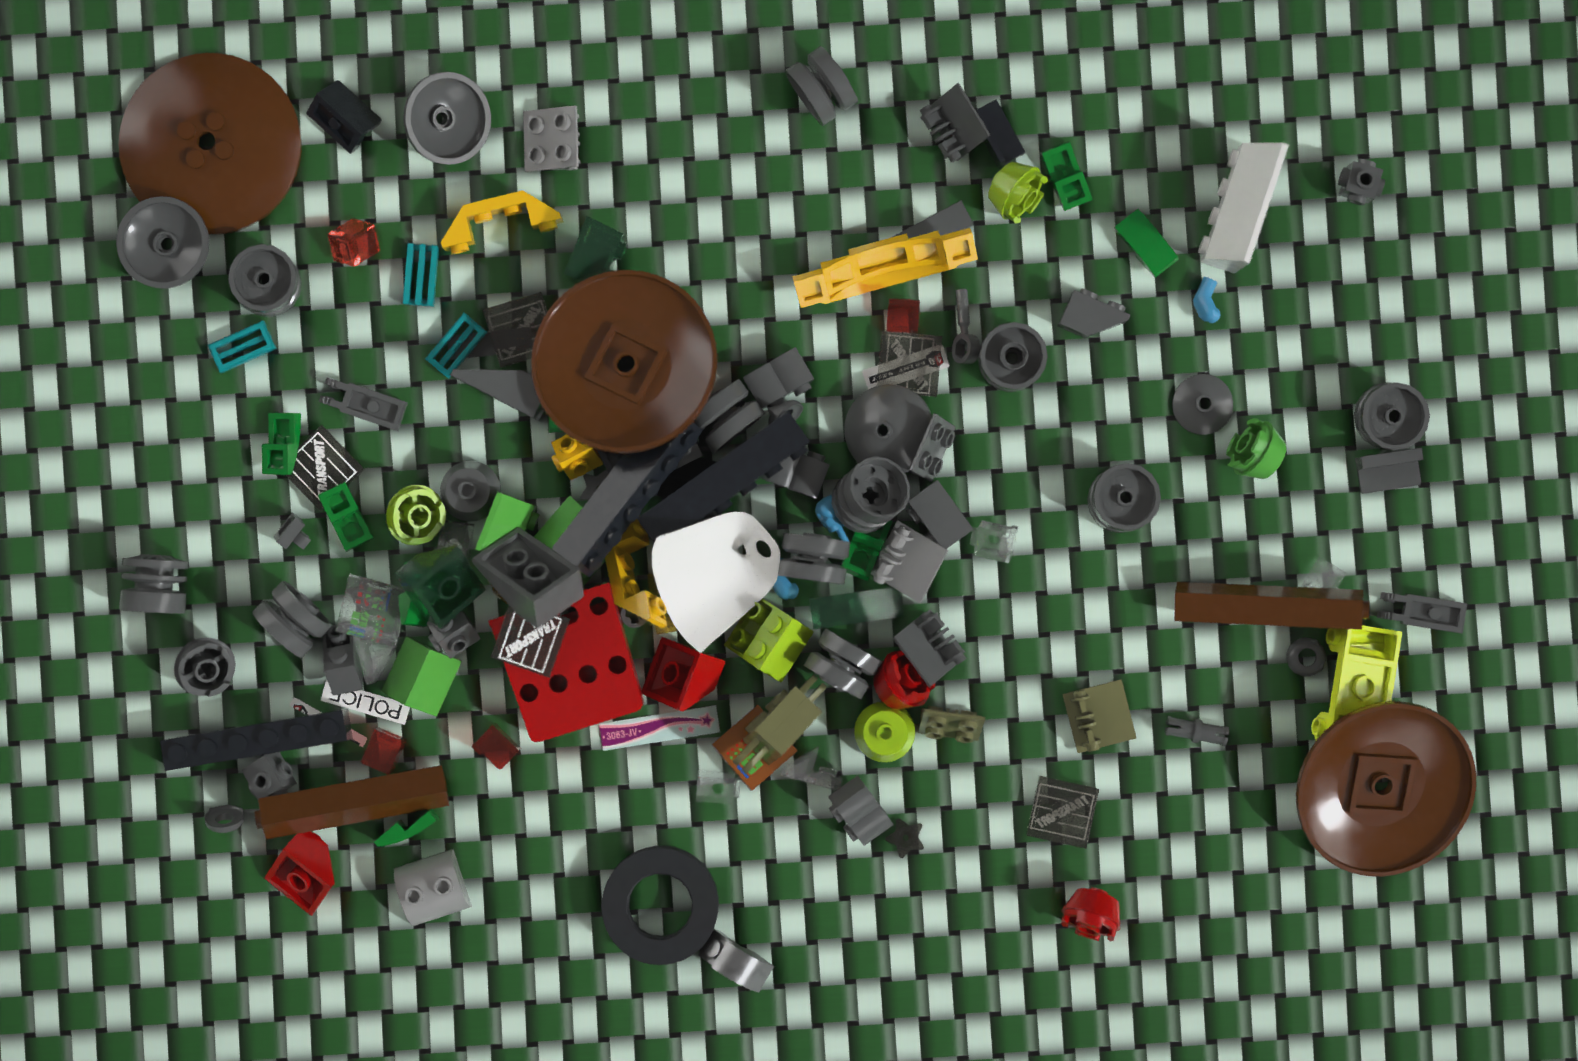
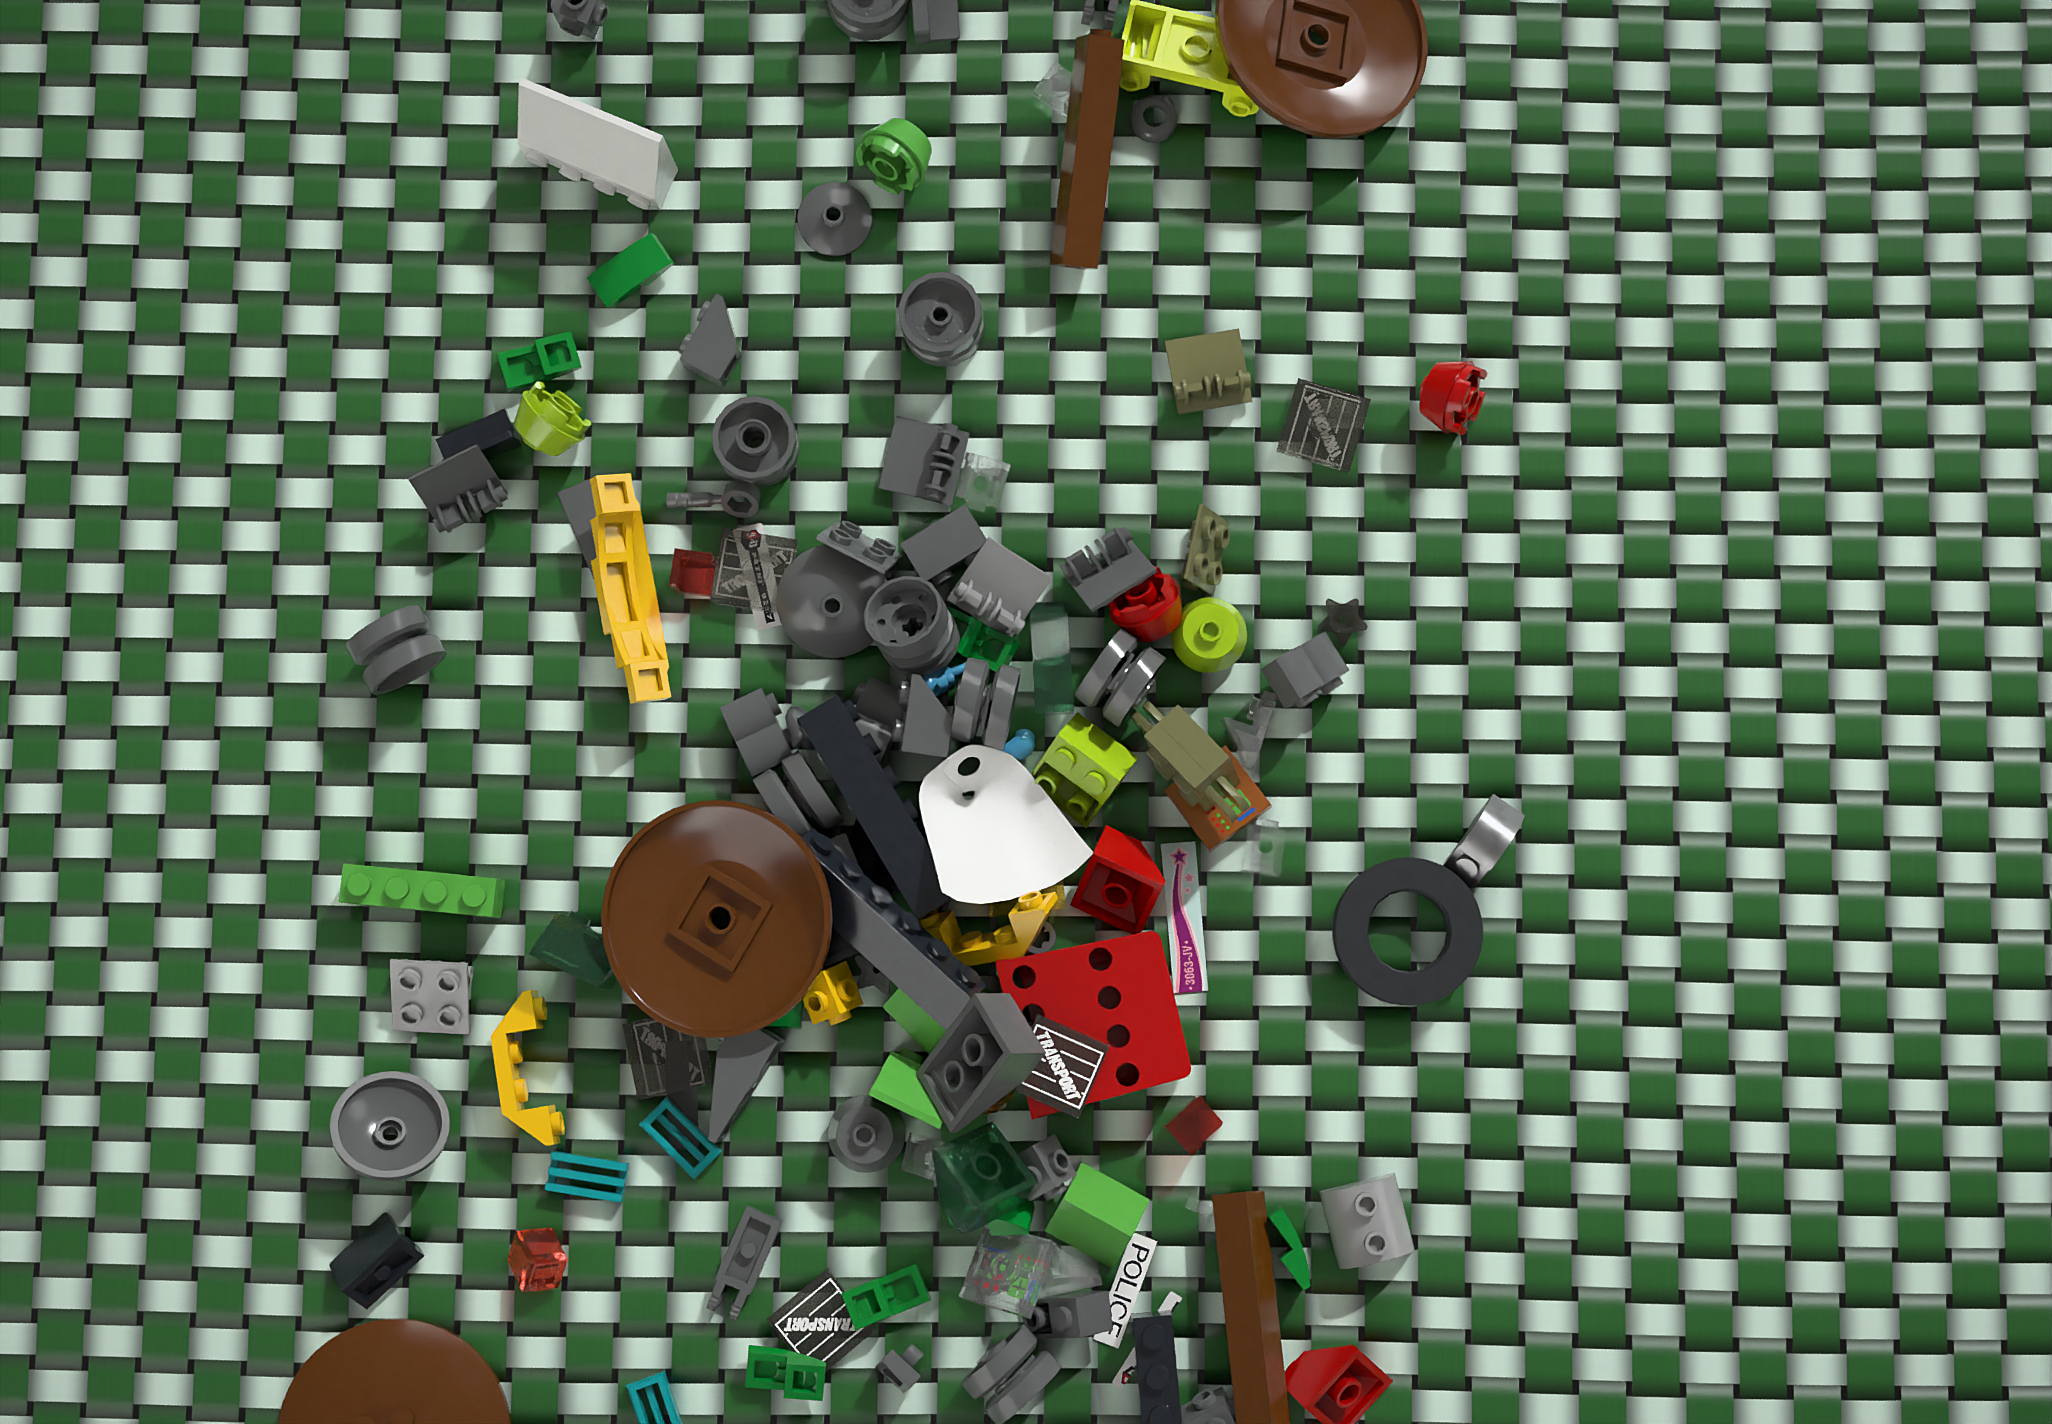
camera: 80 degrees left, 5 degrees down
dark grey wheel [228,244,302,317] -> none
clear red panel [361,727,407,775] -> none
lime cone [386,485,446,545] -> none
dark grey pin [1165,716,1229,746] -> none
dark azure arm [1193,277,1220,323] -> none
none -> bright green brick [338,864,506,918]
none -> dark grey hinge [878,416,970,506]
none -> dark grey slope [892,674,953,757]
none -> clear piece [1185,1196,1213,1225]

